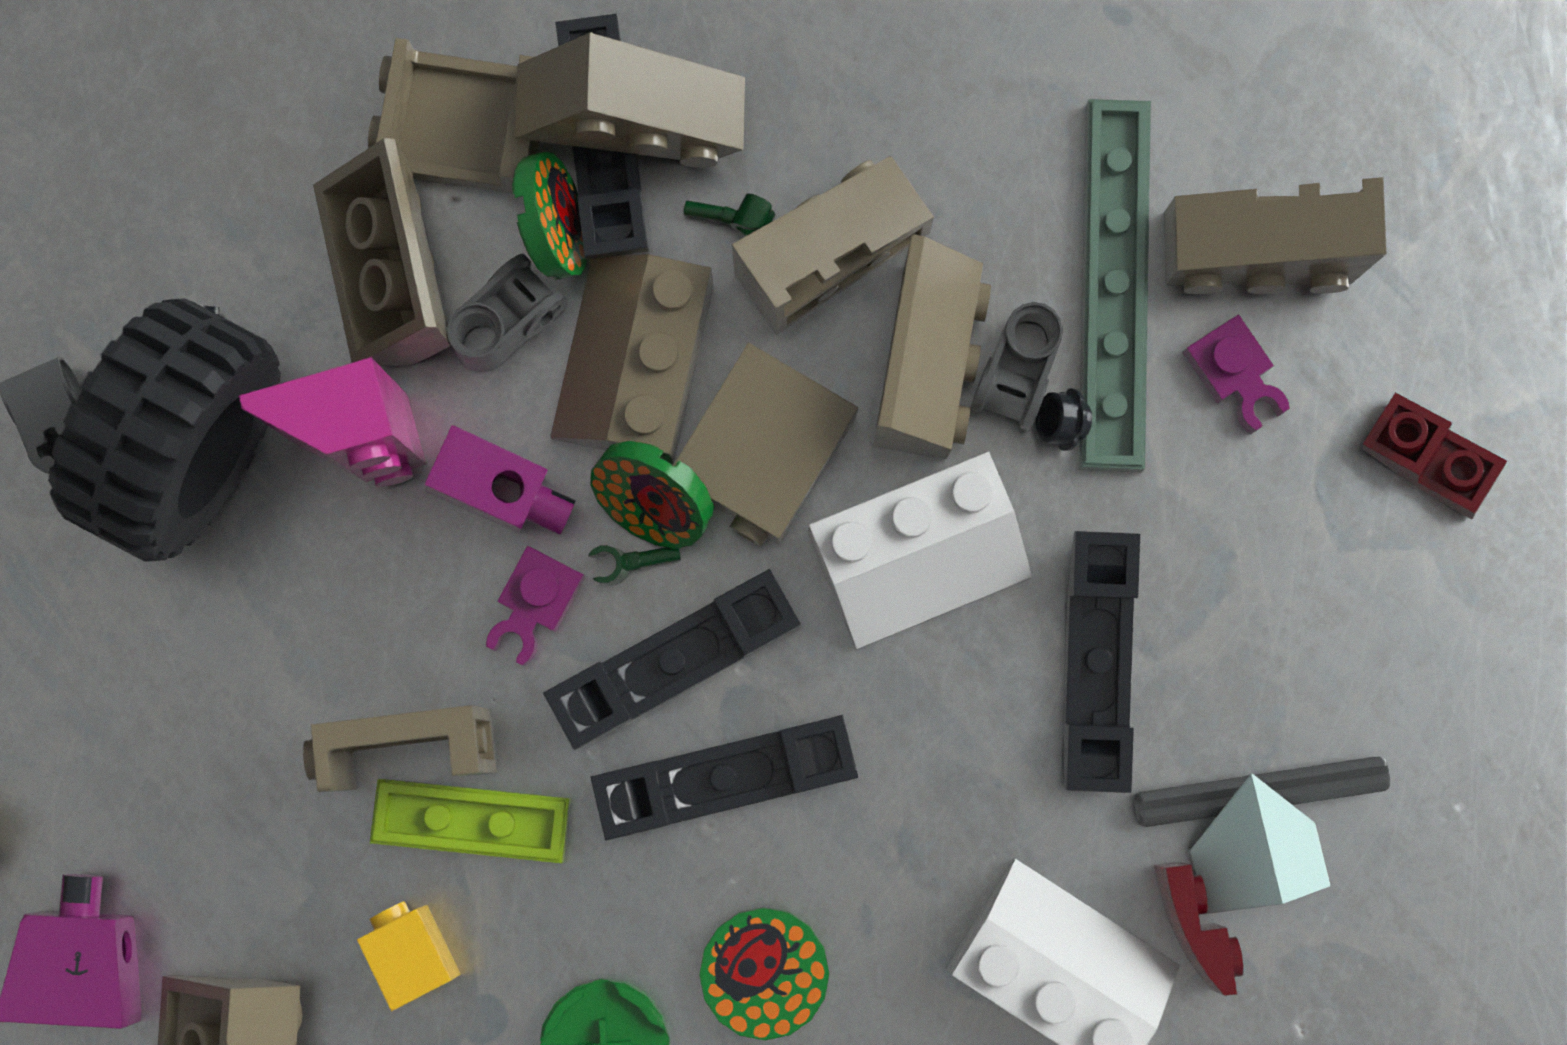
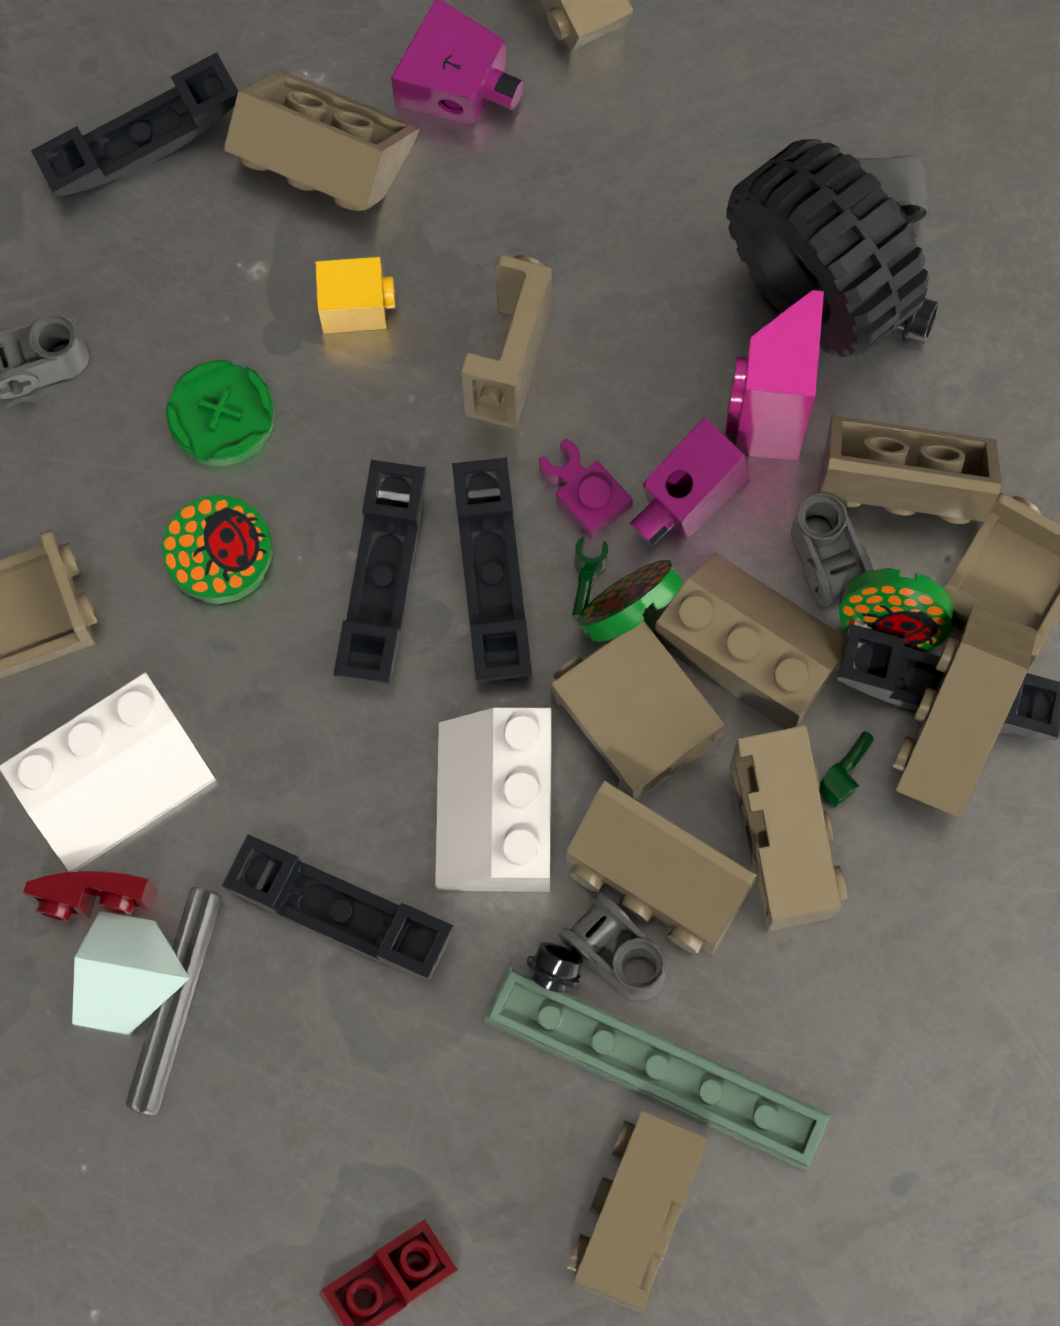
camera: 115 degrees right, 10 degrees down
lime tile [369,779,572,863] -> none
magenta plate [1182,314,1290,434] -> none

